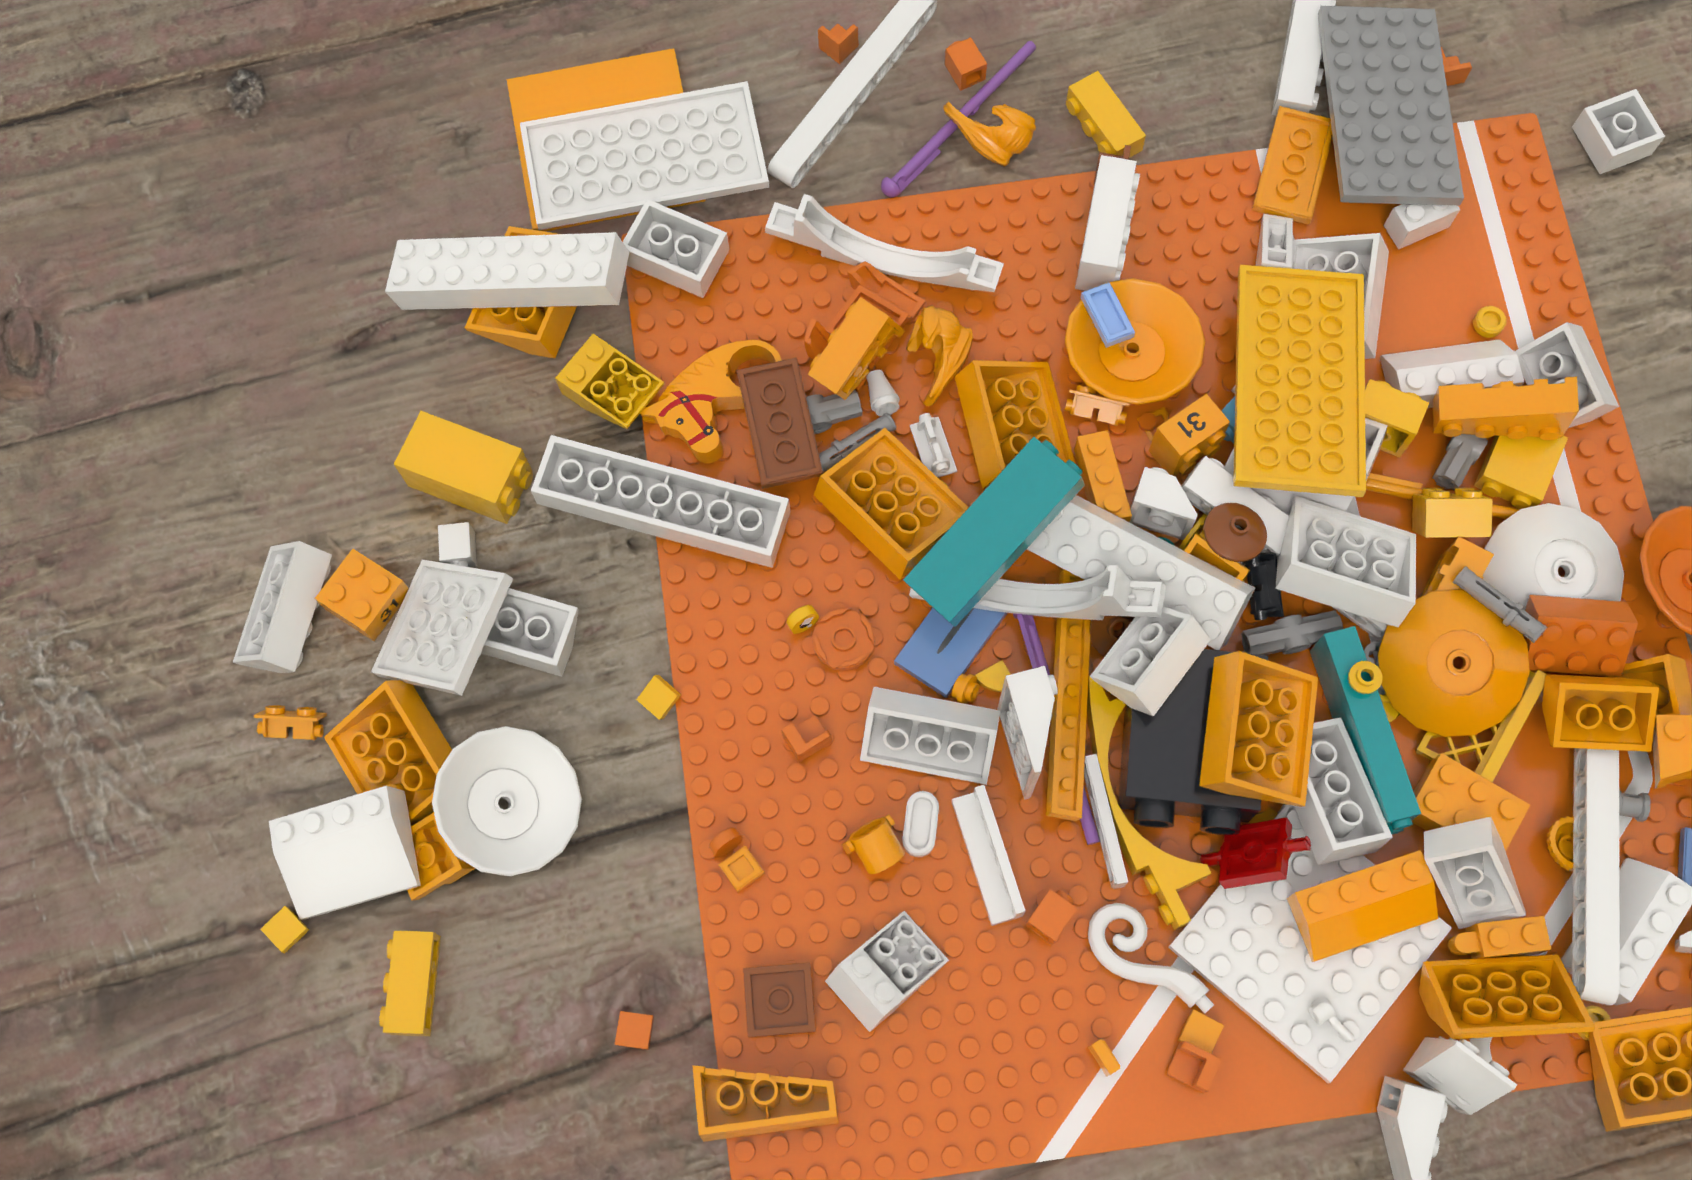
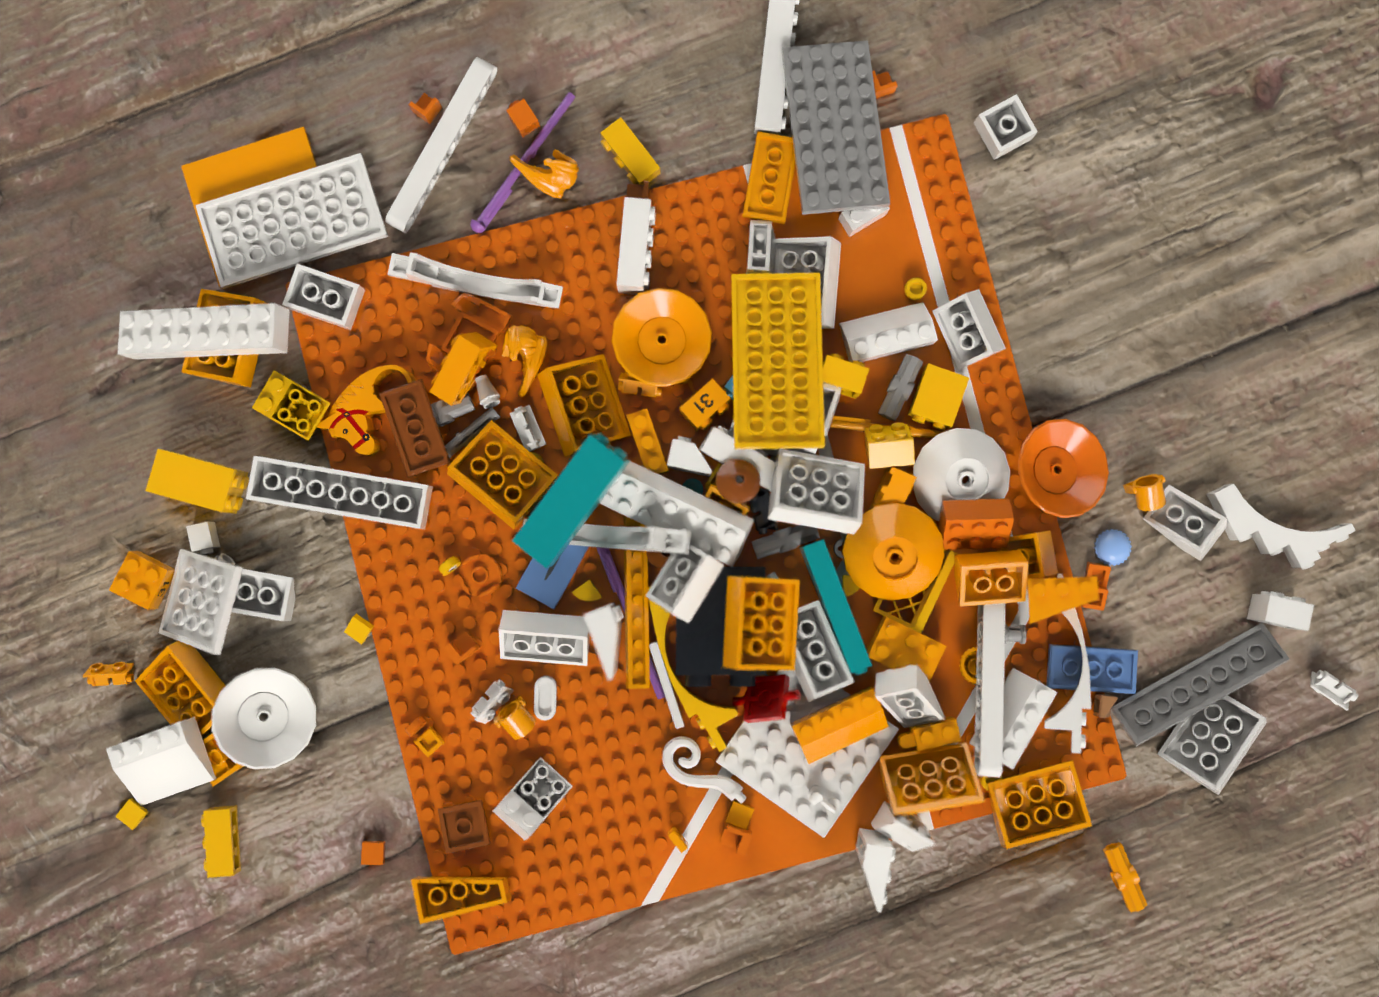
camera: 10 degrees left, 15 degrees up
white slope [233,541,332,673] -> none
white fence [951,785,1026,926] -> none
light orange plate [952,674,980,704] -> none
orange brick [1025,889,1078,945] -> none
light blue tile [1080,282,1135,348] -> none
yellow plate [1348,661,1382,694] -> none
light orange wedge [1433,377,1579,440] -> none
light grey pin [1452,566,1547,643] -> none
none -> white hinge [471,679,514,724]

